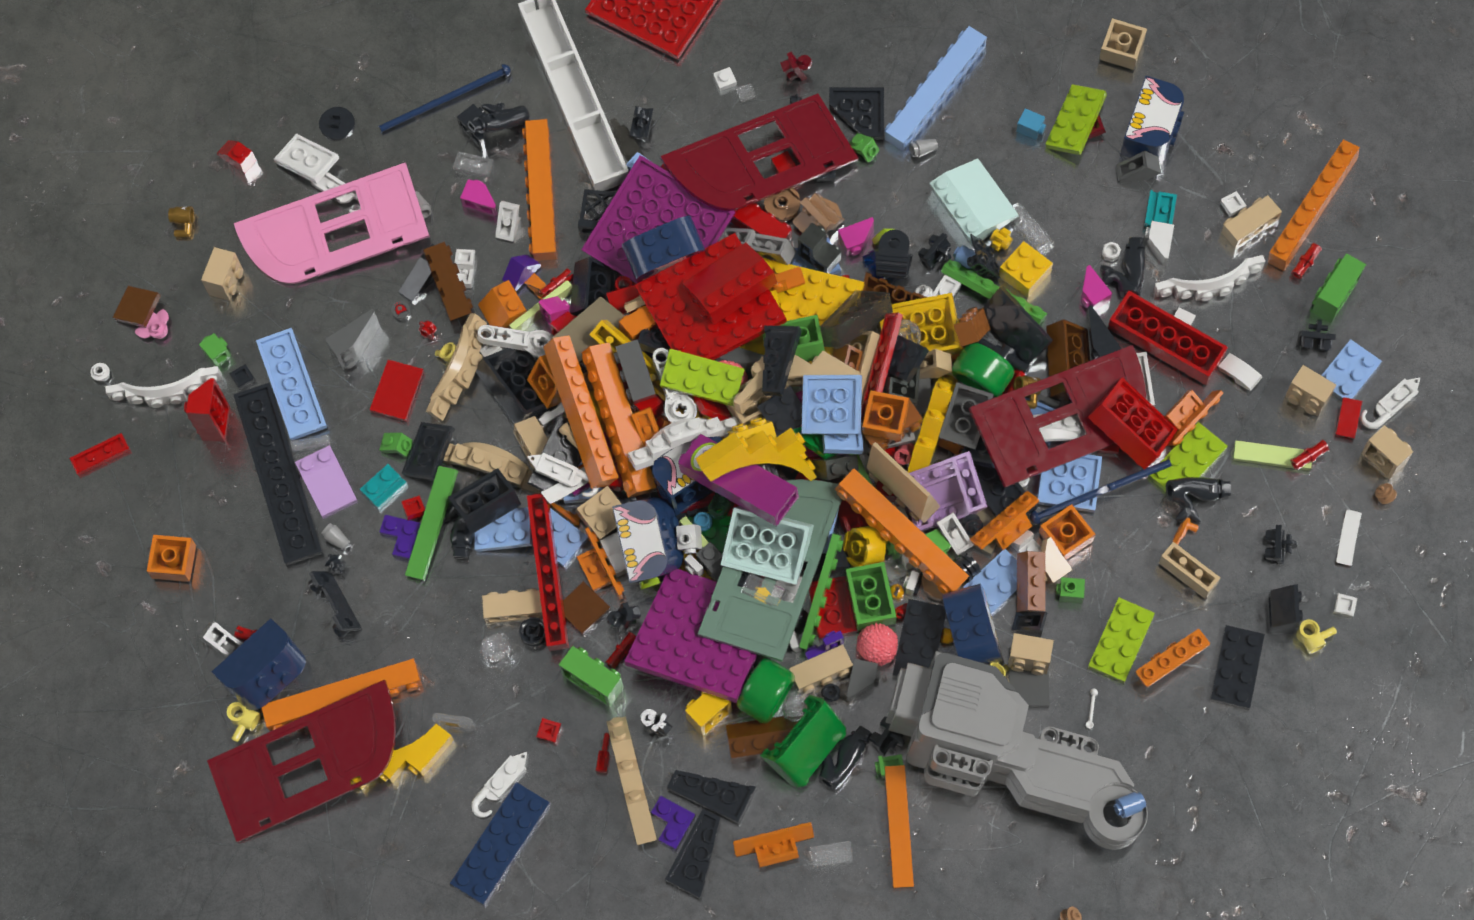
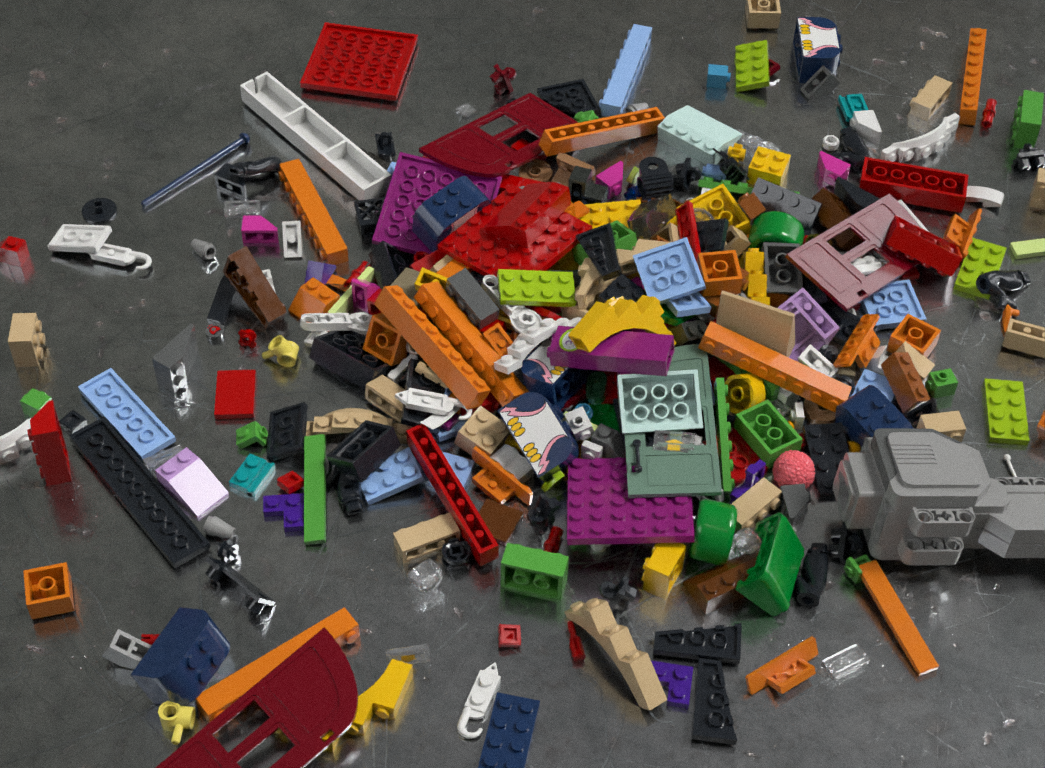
camera: 25 degrees left, 20 degrees down
bright pink door [234,163,430,284] -> none
tan piece [426,313,487,421] -> none
orange bar [551,503,581,526] -> none
white plate [713,67,737,91] -> none
dark blue bar [1030,459,1172,524] -> none
white plate [1220,191,1247,217] -> none
none -> orange brick [539,107,665,157]
none -> black hinge [633,439,643,473]

